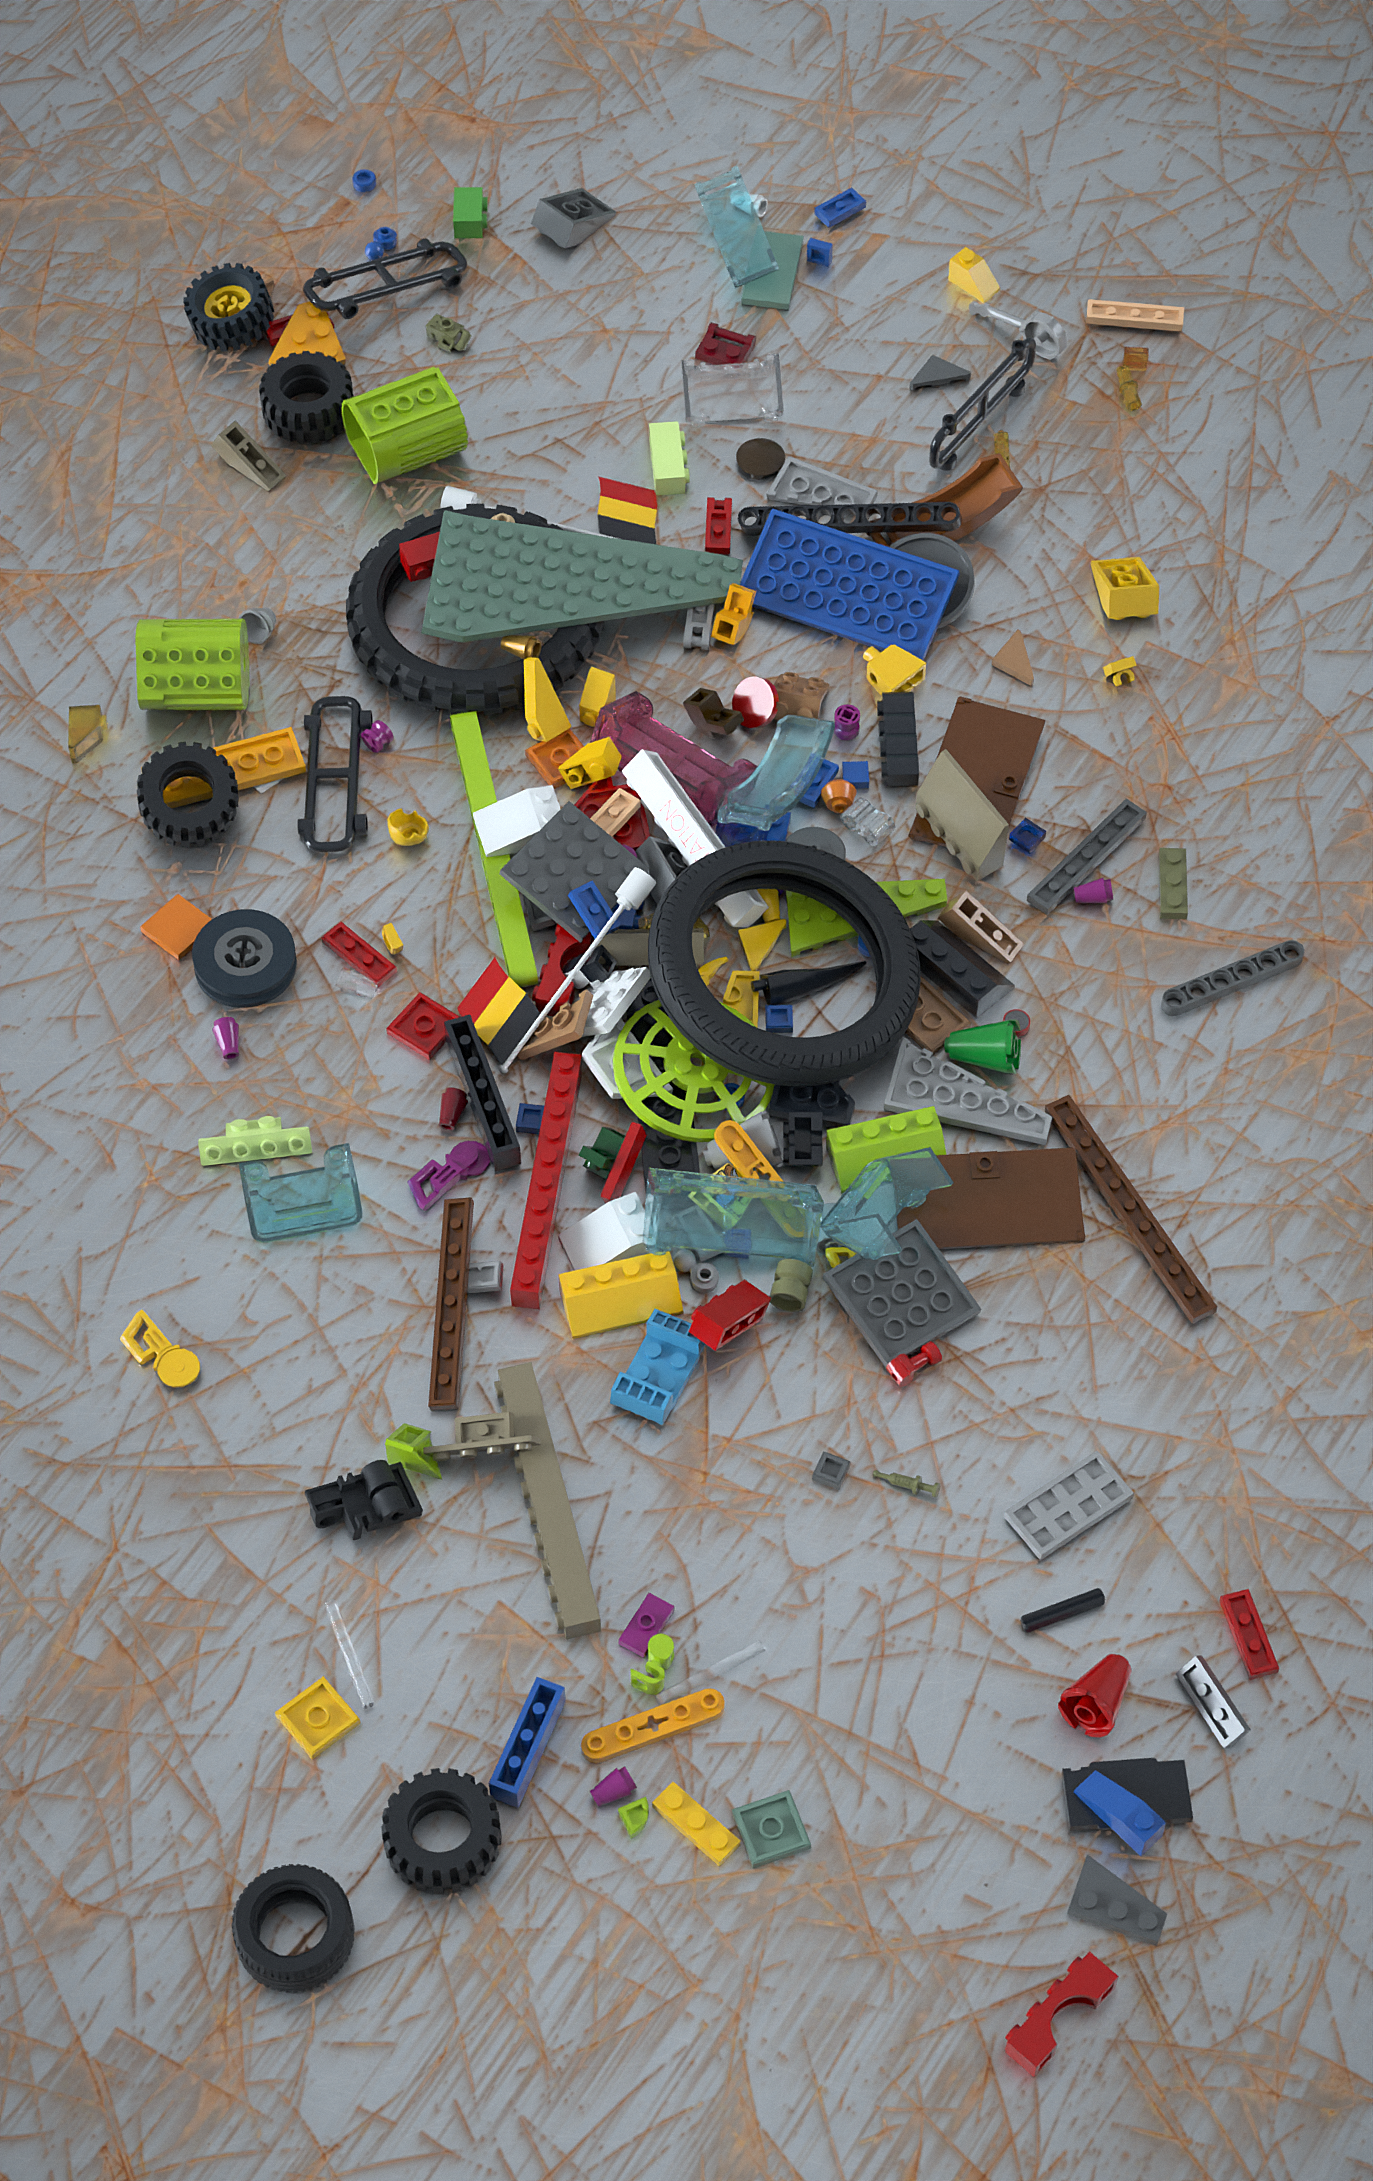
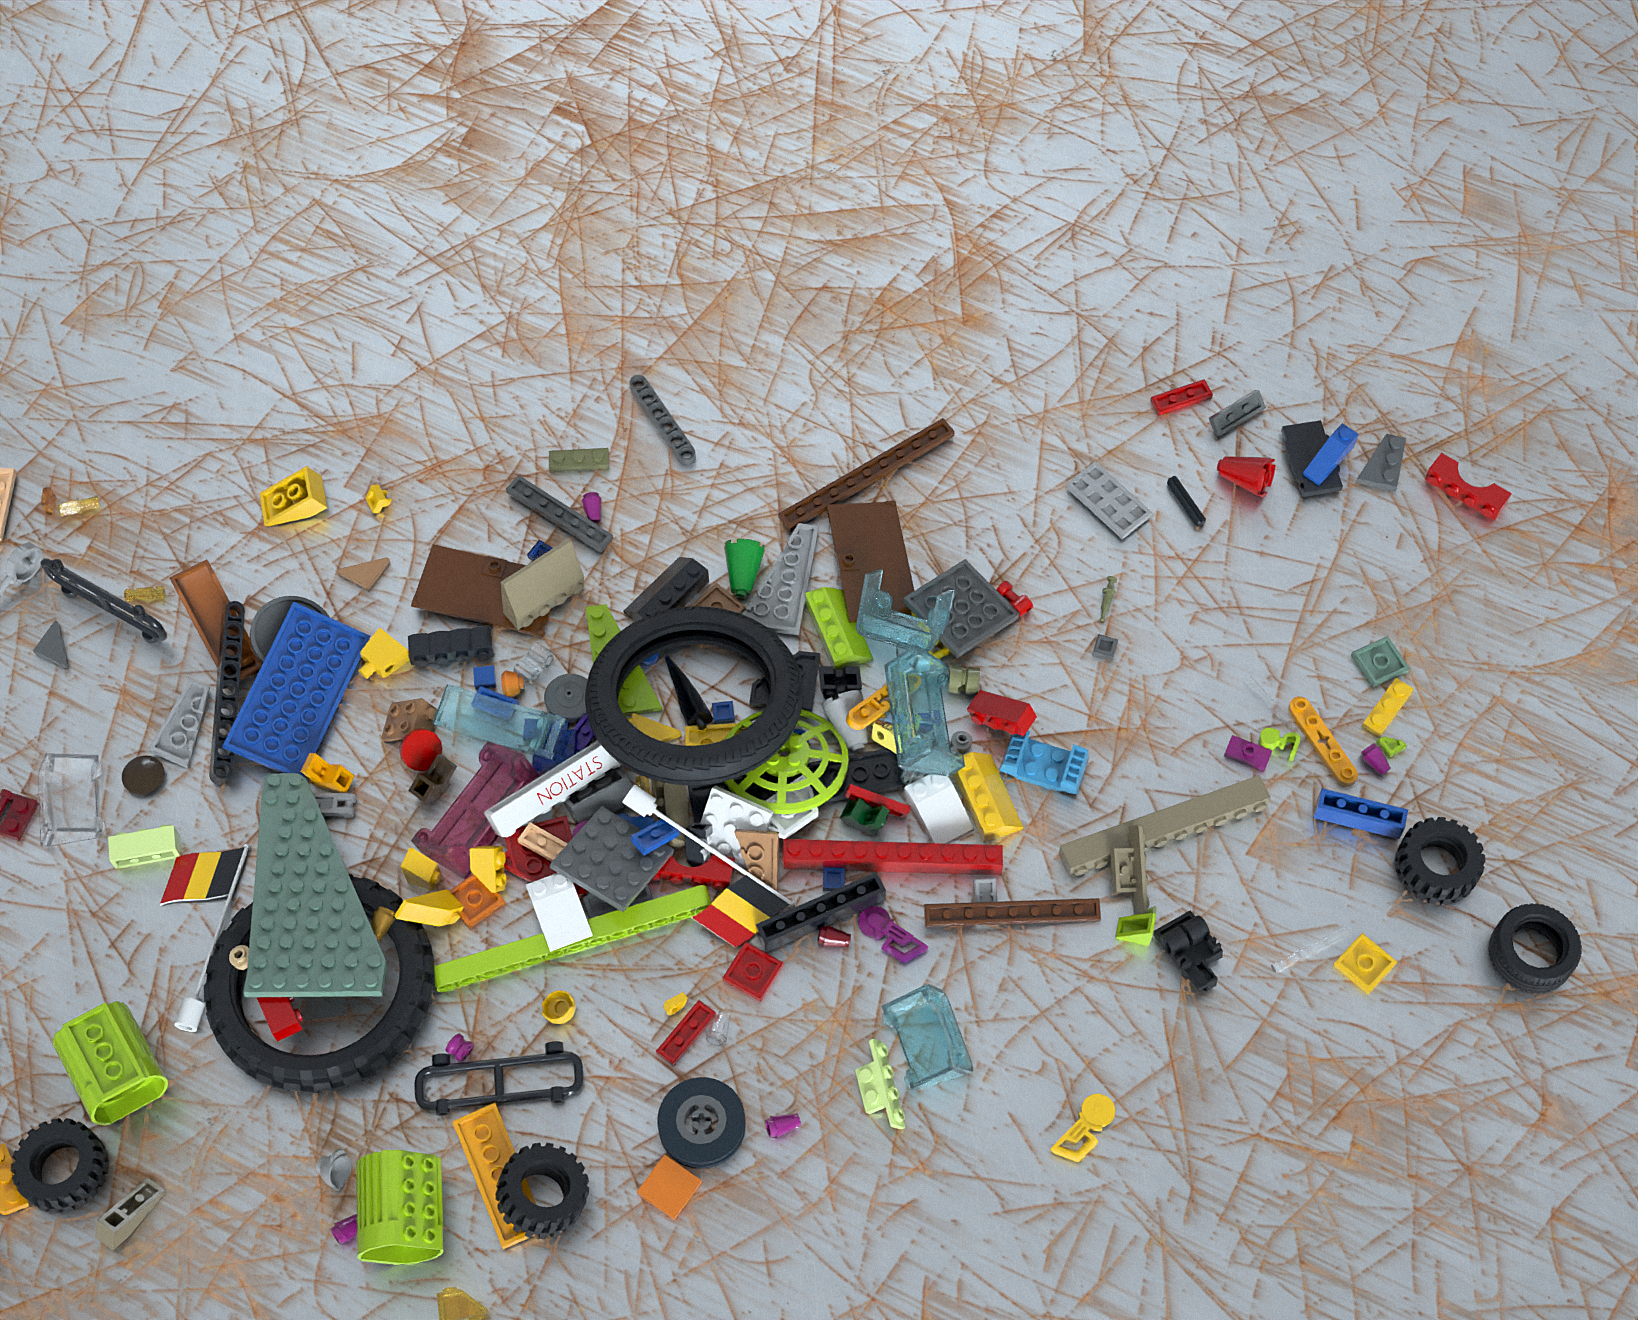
camera: 95 degrees left, 5 degrees up
red plate [705,497,732,555] -> none
magenta wheel [834,704,860,741] -> none
medium nougat slope [937,890,1024,964] -> none
tile [1003,1009,1030,1037] -> none

